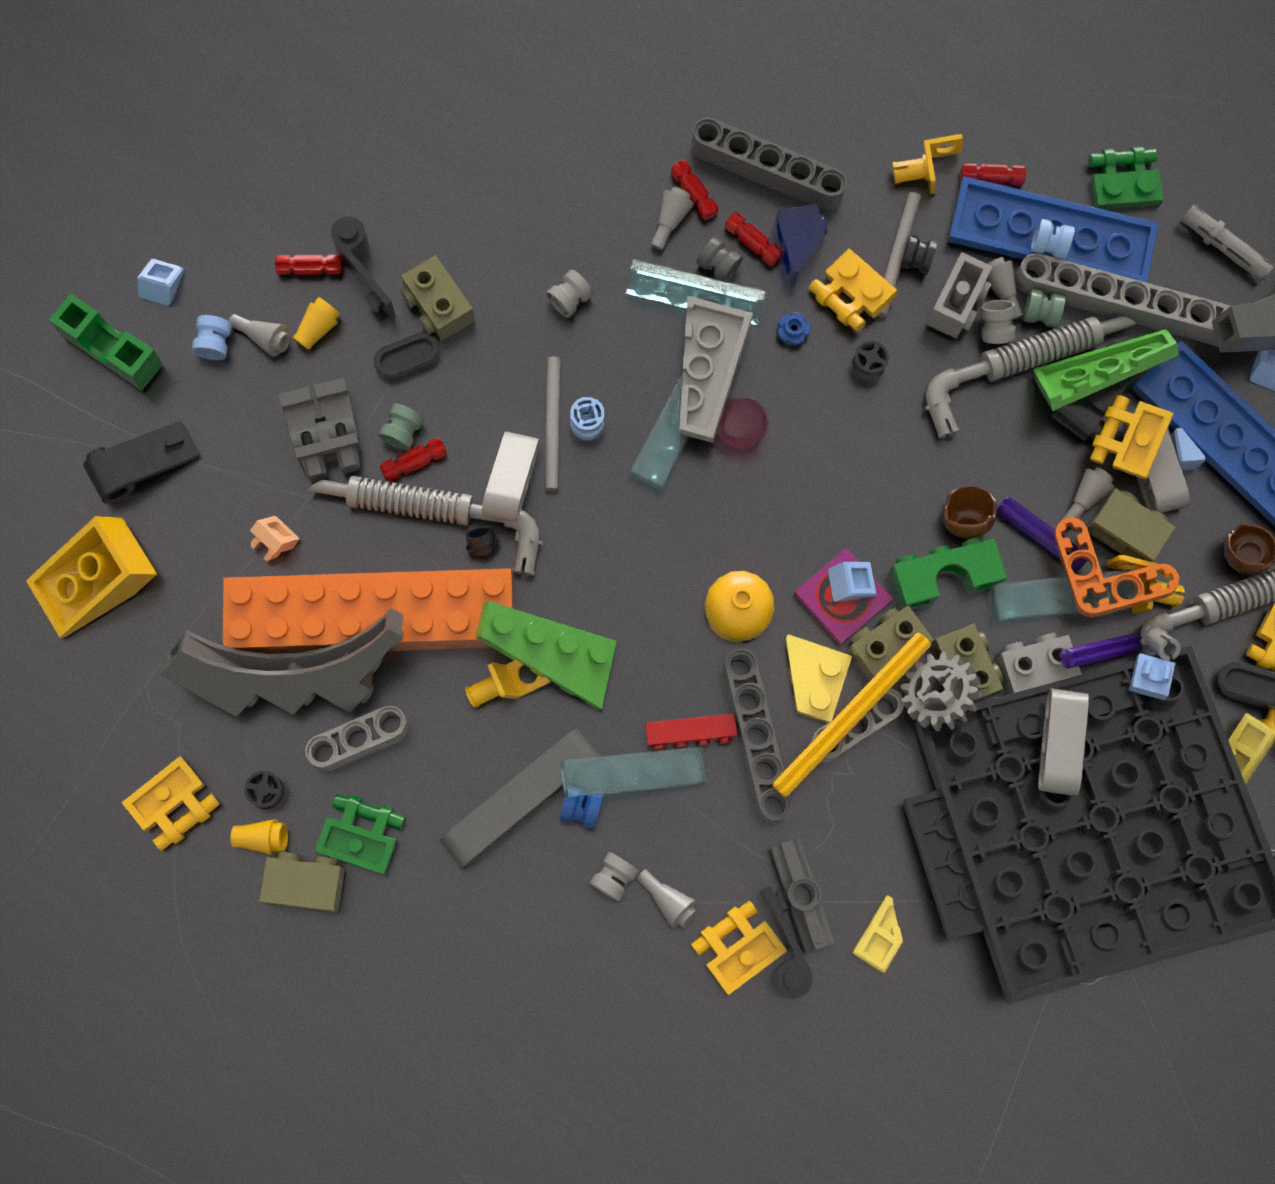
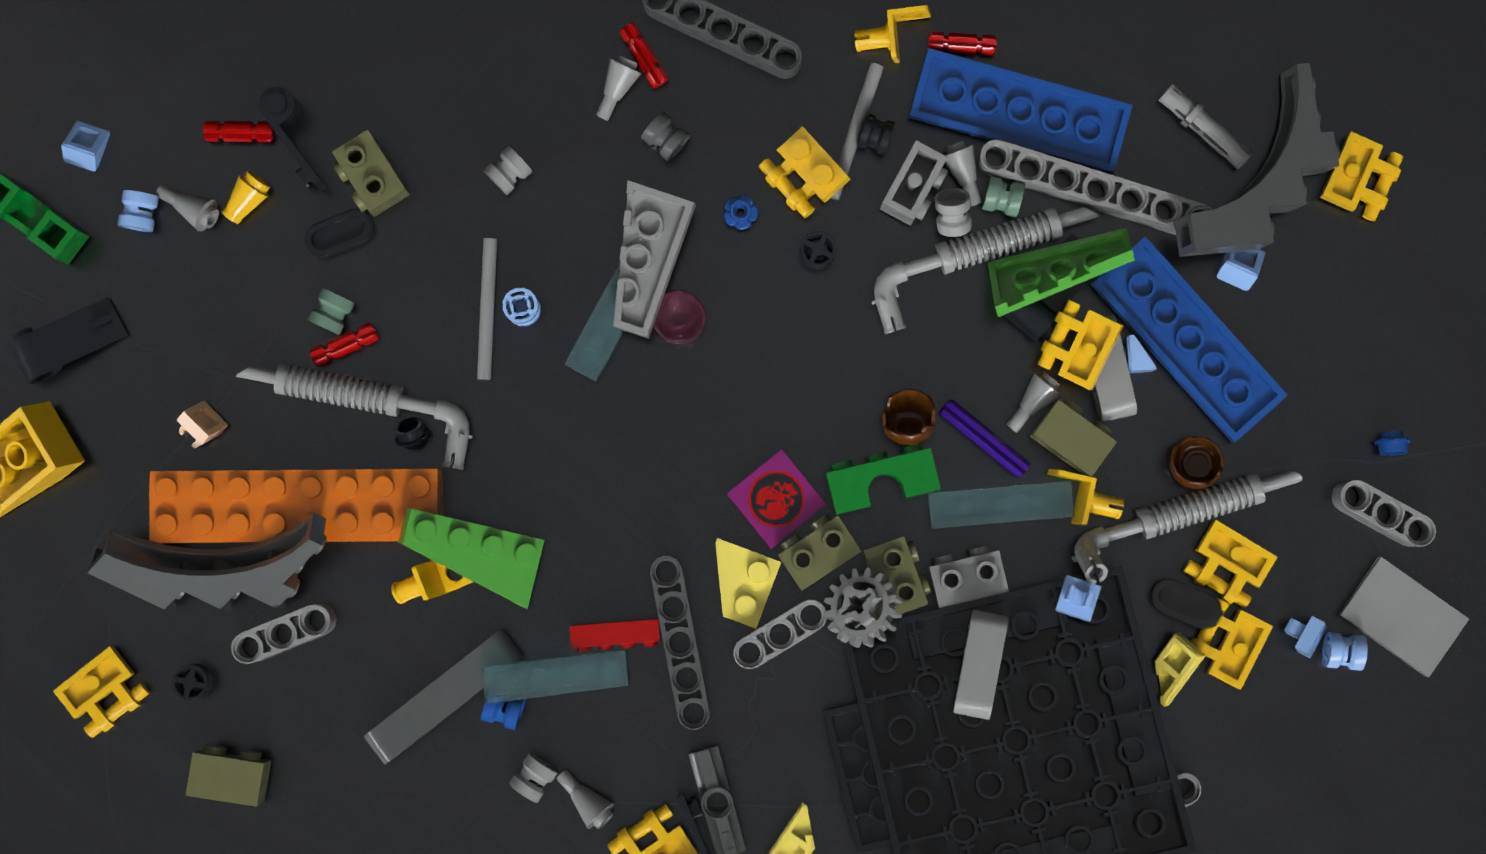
camera: 10 degrees right, 10 degrees up
yellow cone [230,819,288,856] -> none
dark grey hips [278,378,362,482] -> none
green plate [314,794,406,875] -> none
beam [482,431,540,523] -> none
clear light blue plate [626,260,765,325] -> none
yellow cylinder [704,571,775,643] -> none
red axle [725,212,783,266] -> none
yellow axle [773,633,931,797] -> none
clear blue slope [774,203,828,286] -> none
light blue slope [828,562,877,602] -> none
light blue wheel [1031,218,1075,260] -> none
orange beam [1054,517,1179,617] -> none
dark purple axle [1059,633,1142,669] -> none
green plate [1088,147,1164,210] -> none

